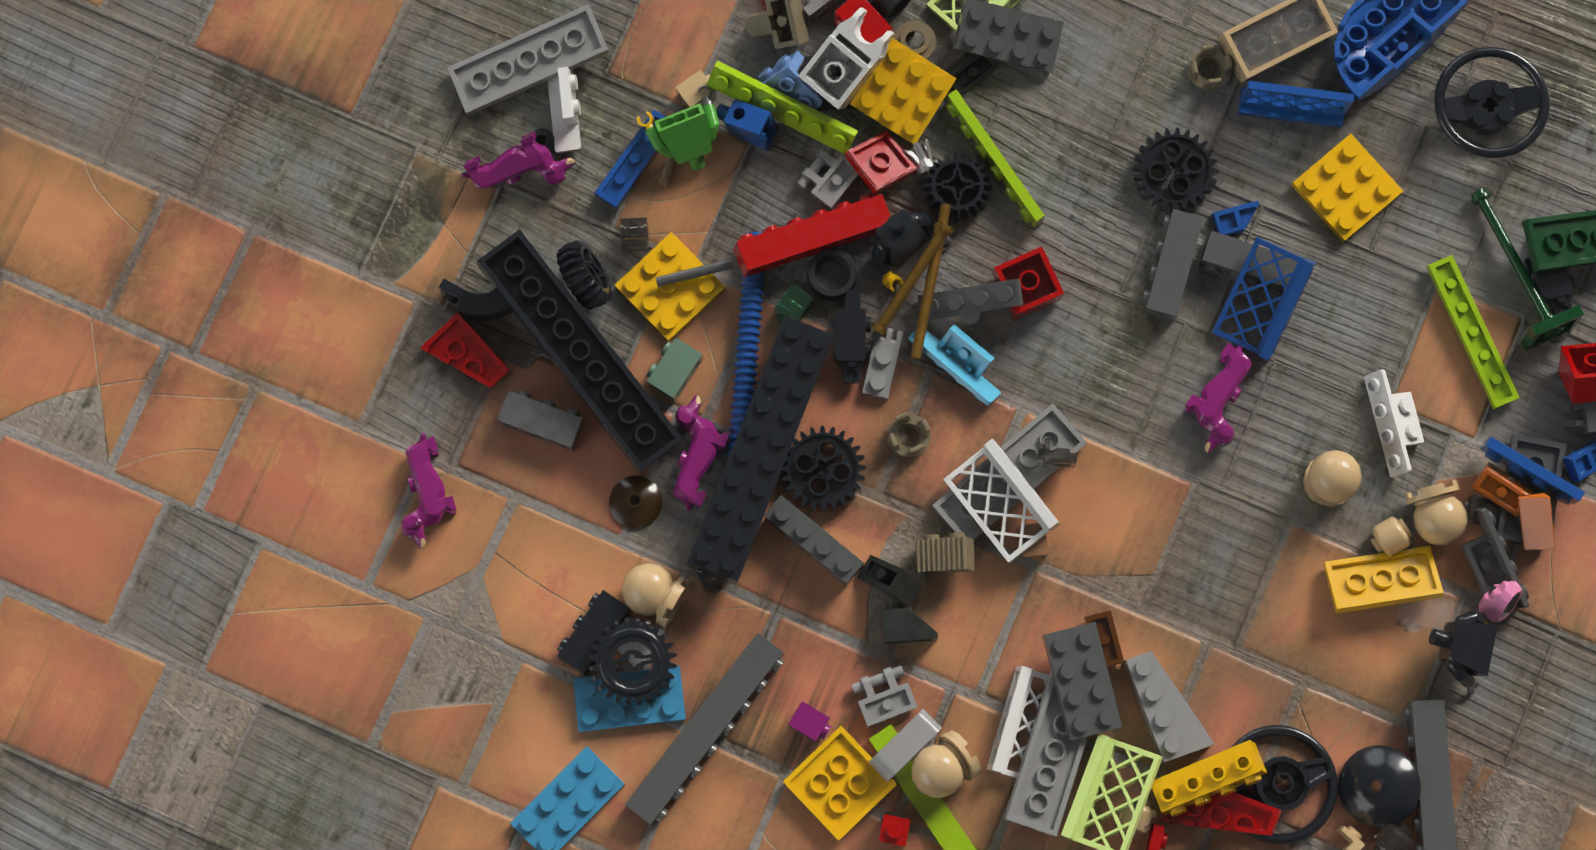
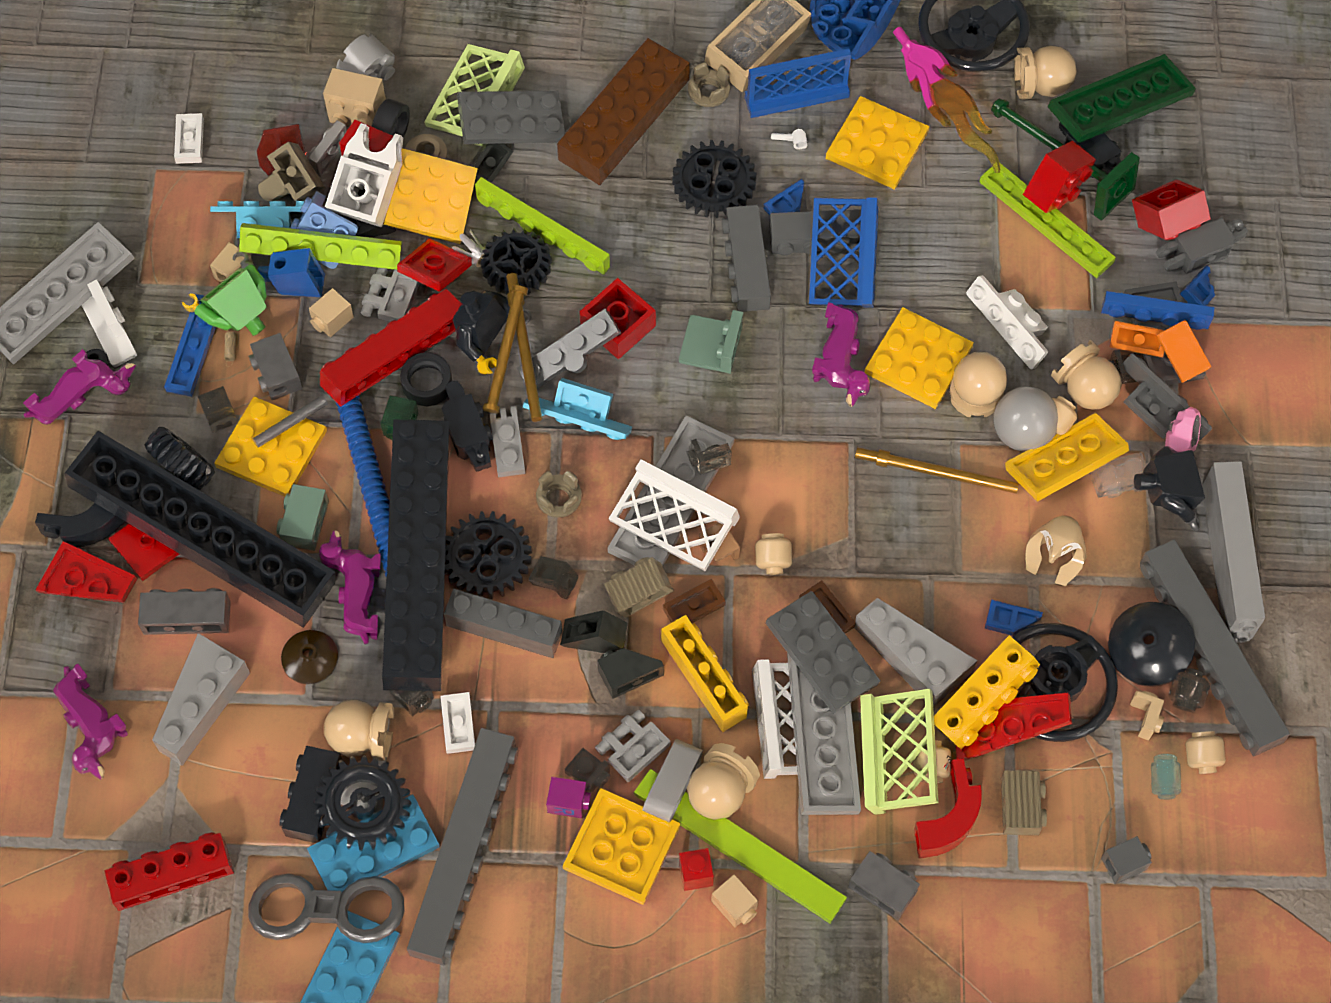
camera: 25 degrees left, 15 degrees down
none -> red brick [104,832,234,911]
none -> red plate [108,524,180,582]
none -> light grey wedge [152,633,250,766]
none -> medium azure bracket [210,201,304,238]
none -> flat silver brick [248,333,302,400]
none -> flat silver bar [248,873,405,943]
none -> tan brick [309,288,354,338]
none -> white plate [440,692,475,754]
none -> clear smoke bracket [528,556,578,599]
none -> reddish brown brick [557,38,690,186]
none -> clear smoke bracket [564,748,611,793]
none -> yellow brick [661,615,749,733]
none -> reddish brown plate [663,579,726,623]
none -> sand green bracket [679,310,743,374]
none -> tan head [755,533,792,575]
none -> white hand [771,129,807,149]
none -> pearl gold bar [855,447,1019,494]
none -> yellow plate [864,307,974,409]
none -> piece [893,27,1000,173]
none -> blue tile [984,600,1043,635]
none -> light grey piece [993,386,1058,452]
none -> tan tile [1014,46,1077,99]
none -> red brick [1022,141,1096,213]
none -> tan piece [1026,515,1087,586]
none -> light grey brick [1202,462,1265,643]

